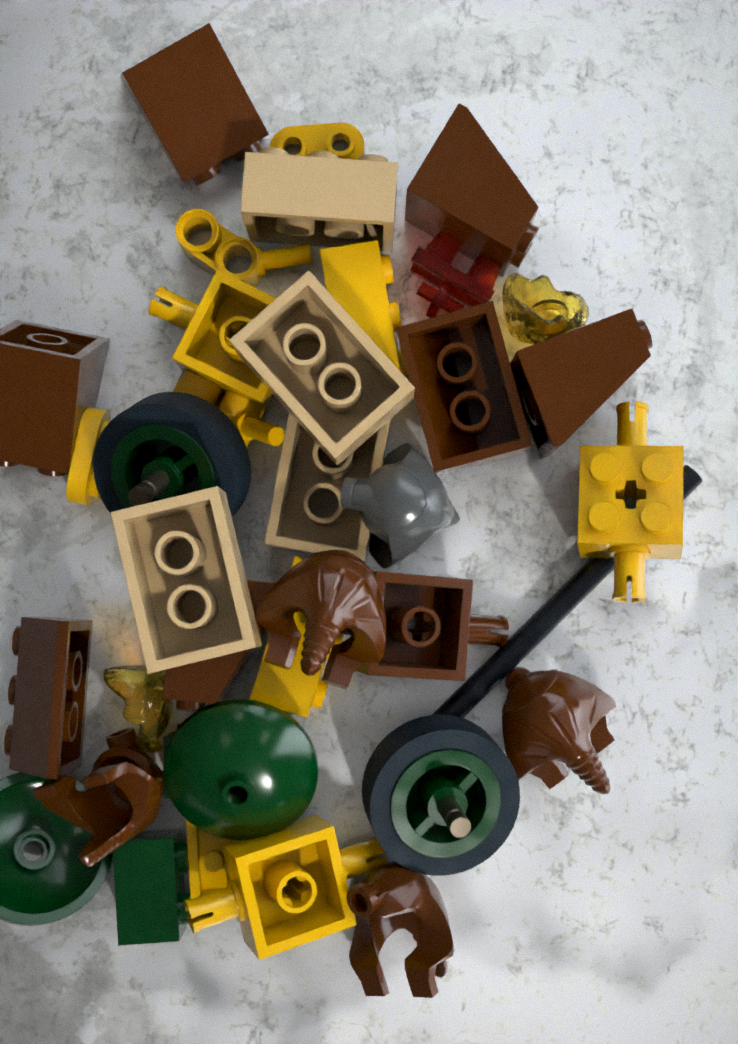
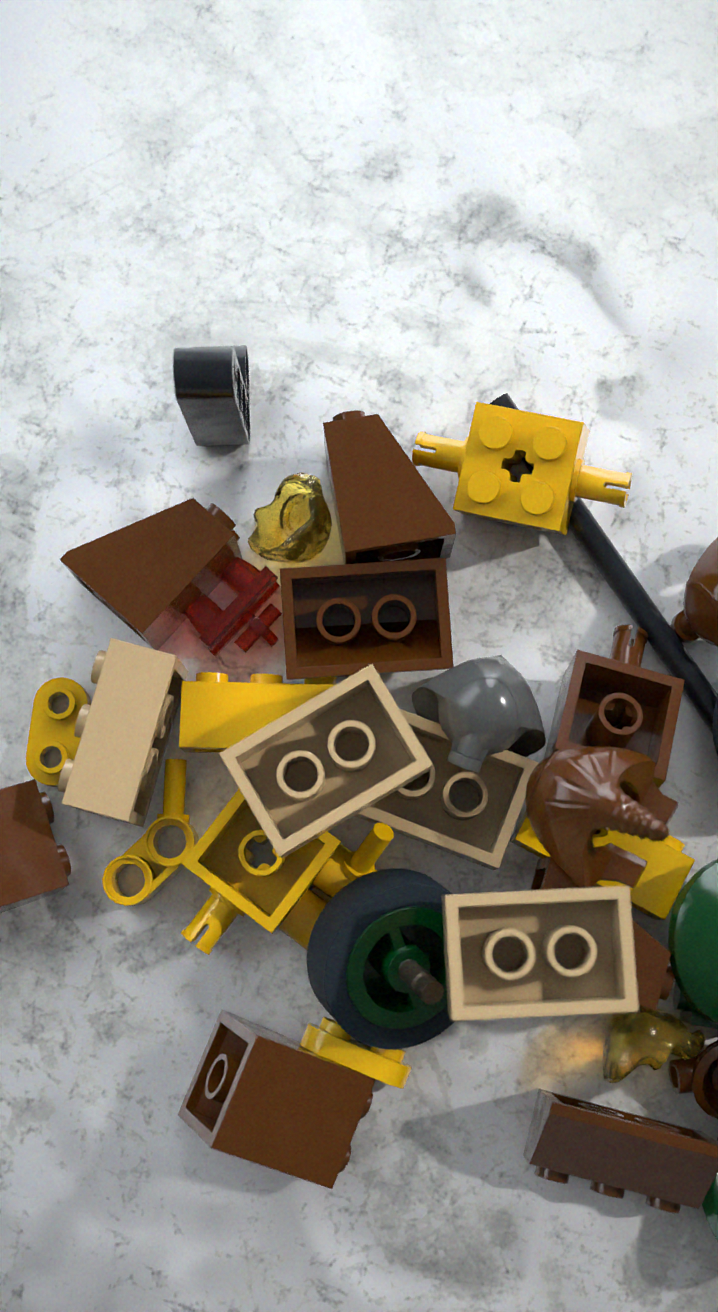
camera: 85 degrees left, 5 degrees down
none -> black beam [173,345,250,446]

